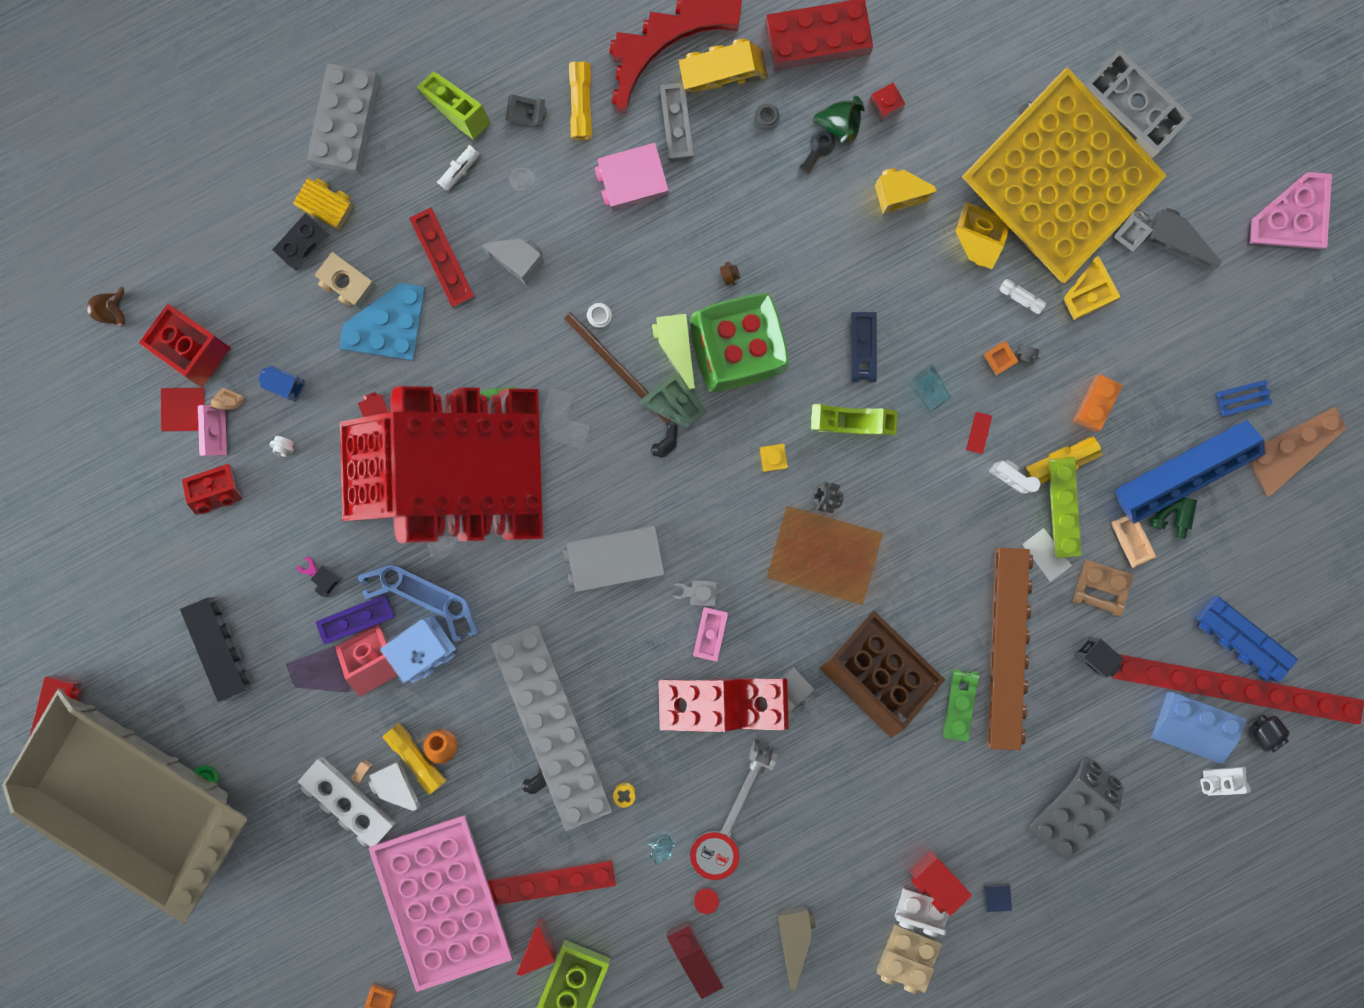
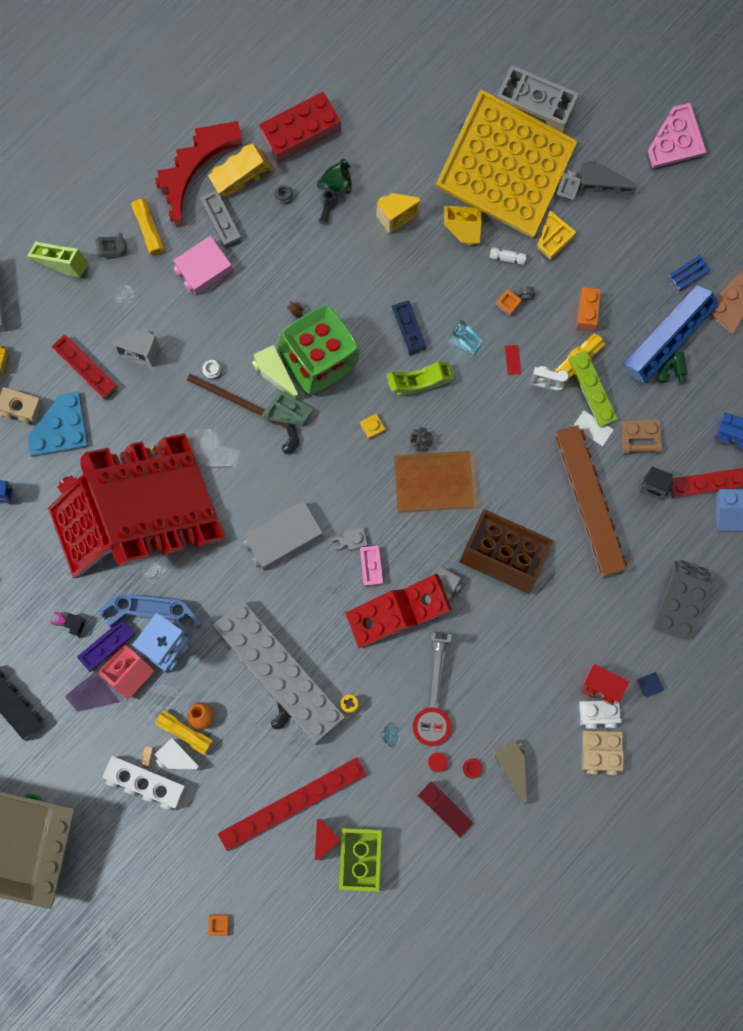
camera: 25 degrees left, 10 degrees down
white plate [269,436,294,457] -> none
bright pink plate [368,815,513,992] -> none
white pin [437,145,481,192] -> none
red brick [869,82,906,122] -> none
bright green plate [942,668,979,741] -> none
light nougat plate [1111,516,1157,568] -> none
none -> red tile [462,758,482,779]

